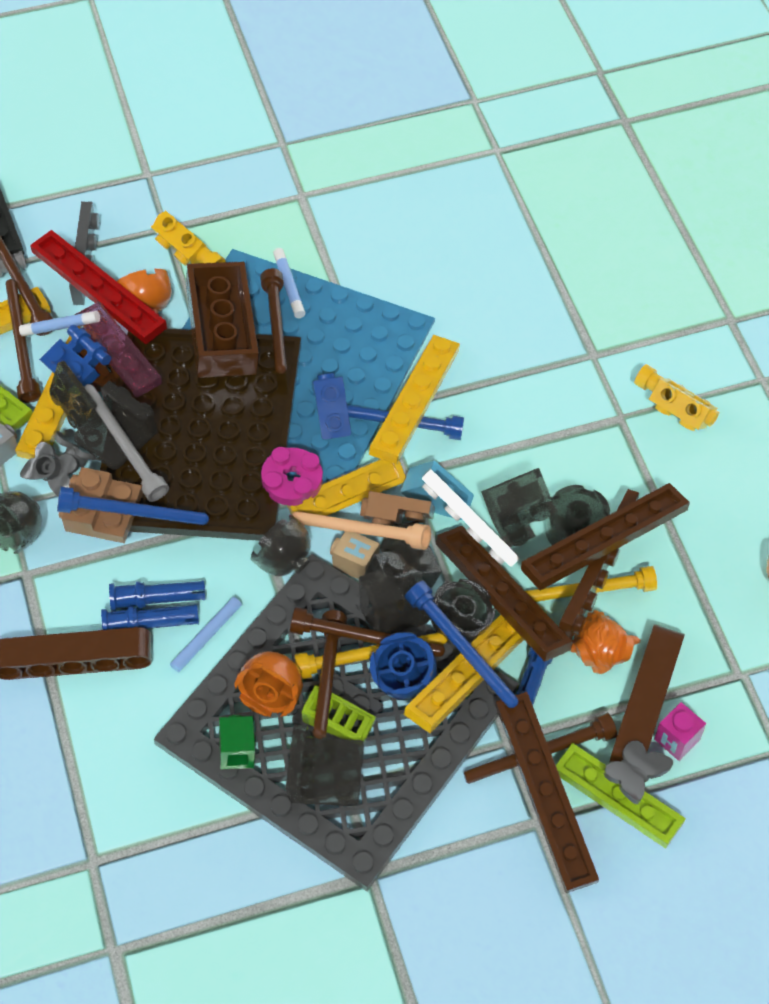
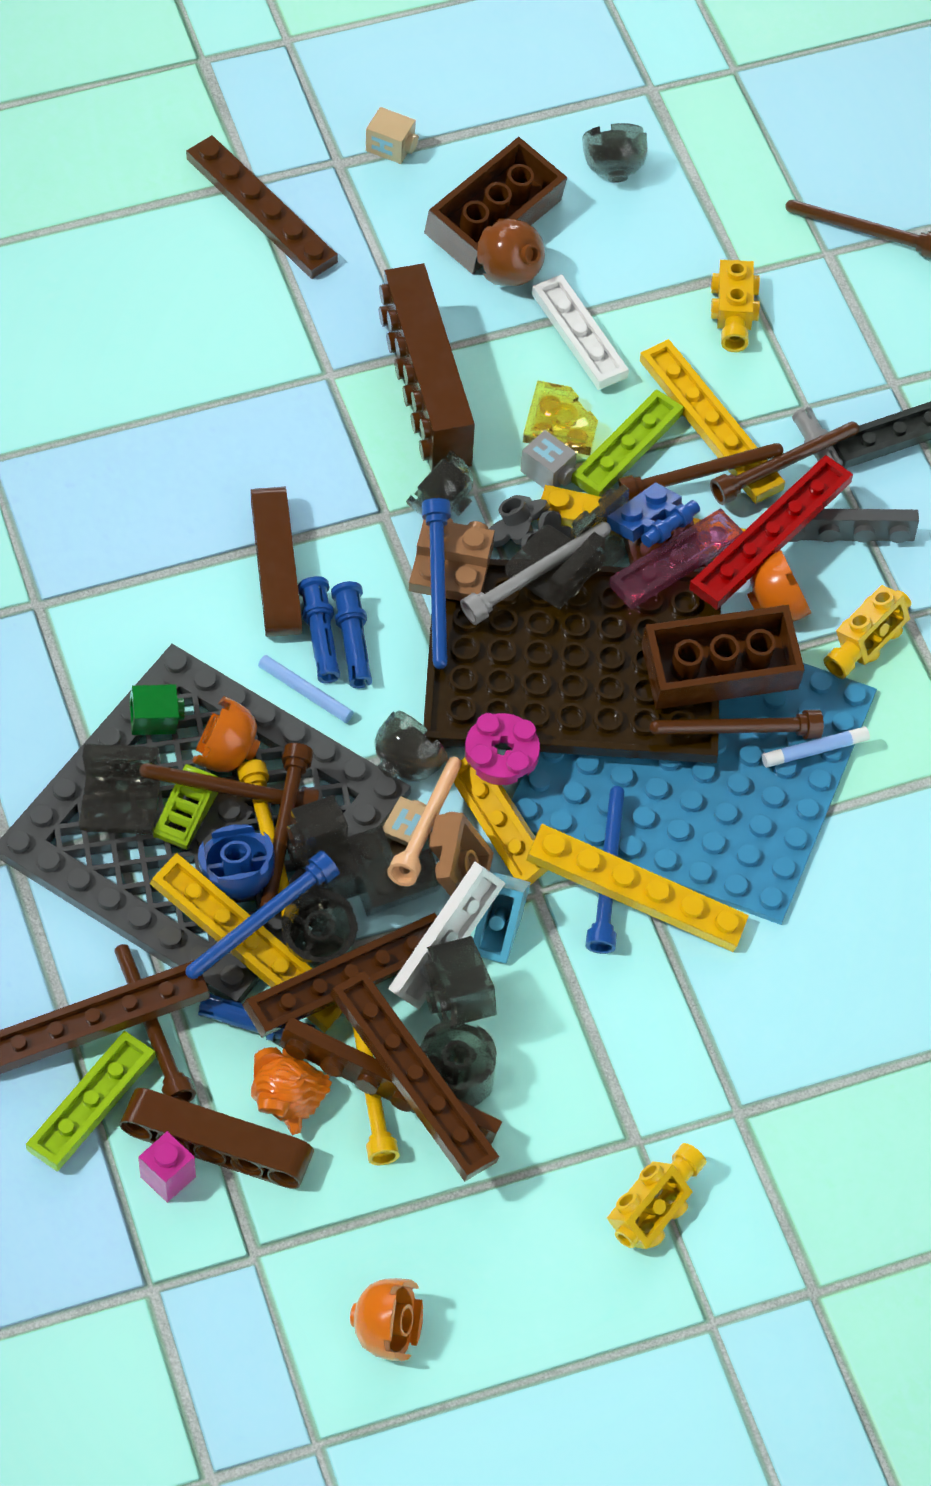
camera: 85 degrees right, 0 degrees up
light blue bar [19,311,100,336] -> none
blue bracket [311,373,351,440] -> none
dark grey animal [604,741,674,804] -> none

